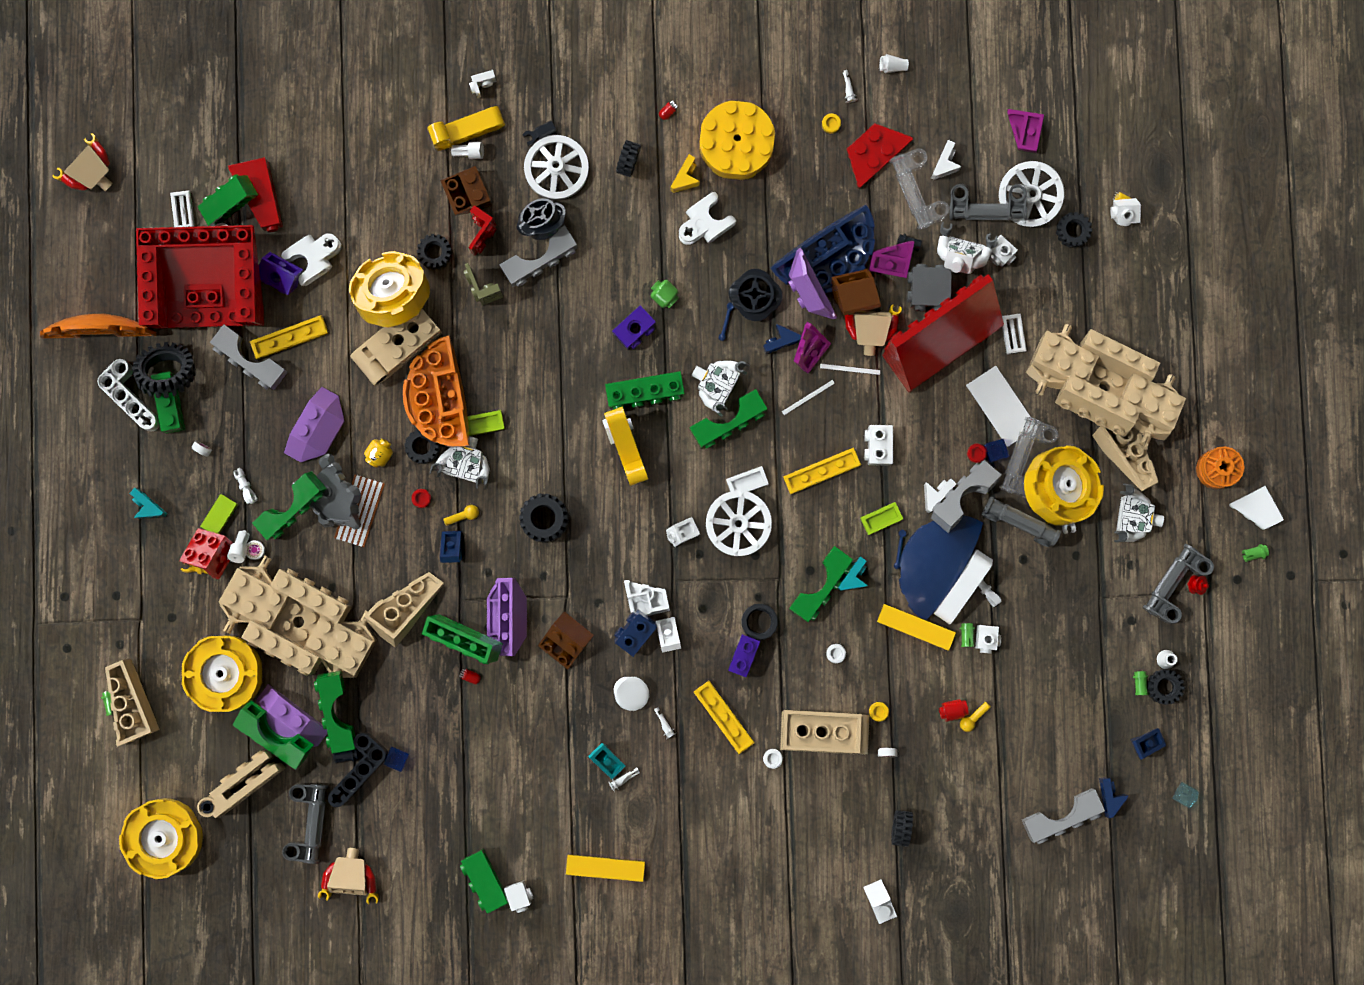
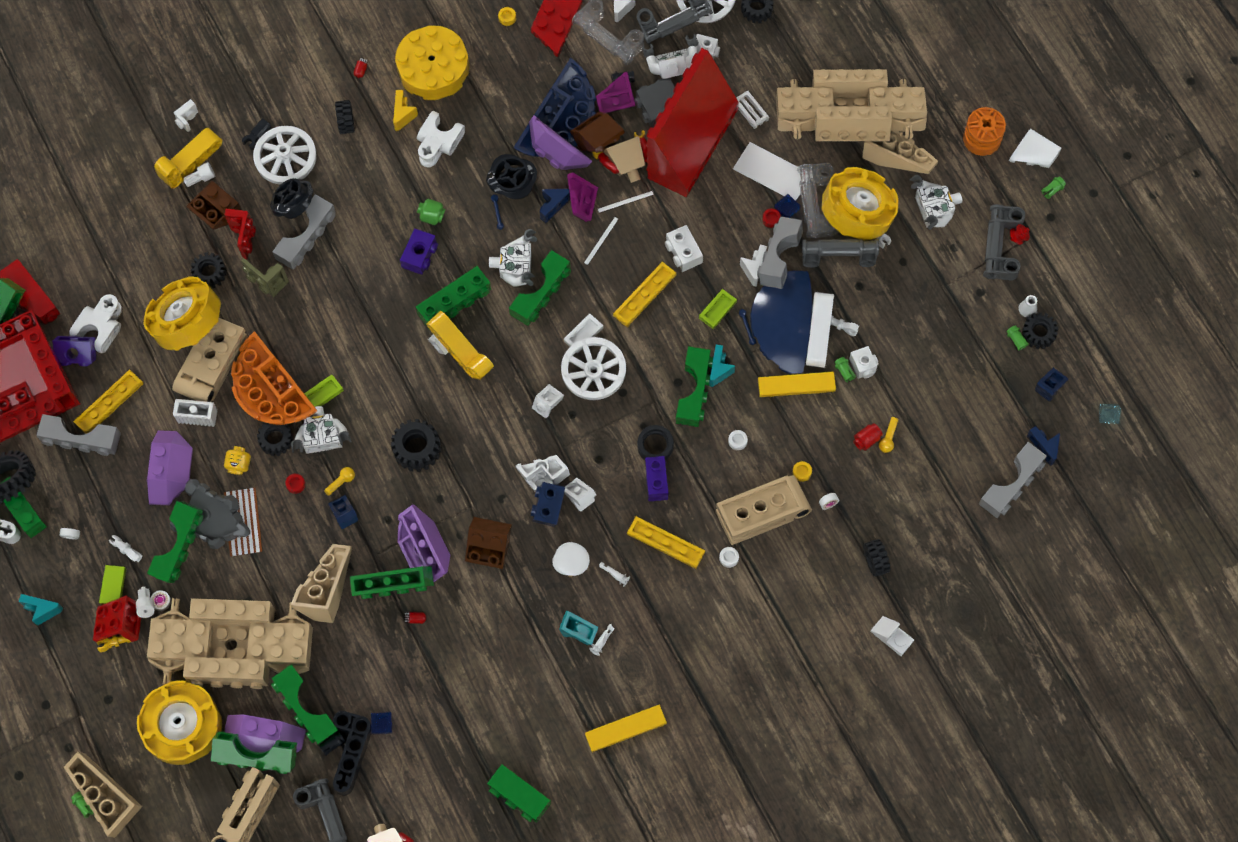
camera: 25 degrees left, 15 degrees down
white brick [504,881,533,913] -> none
none -> white brick [173,399,217,427]

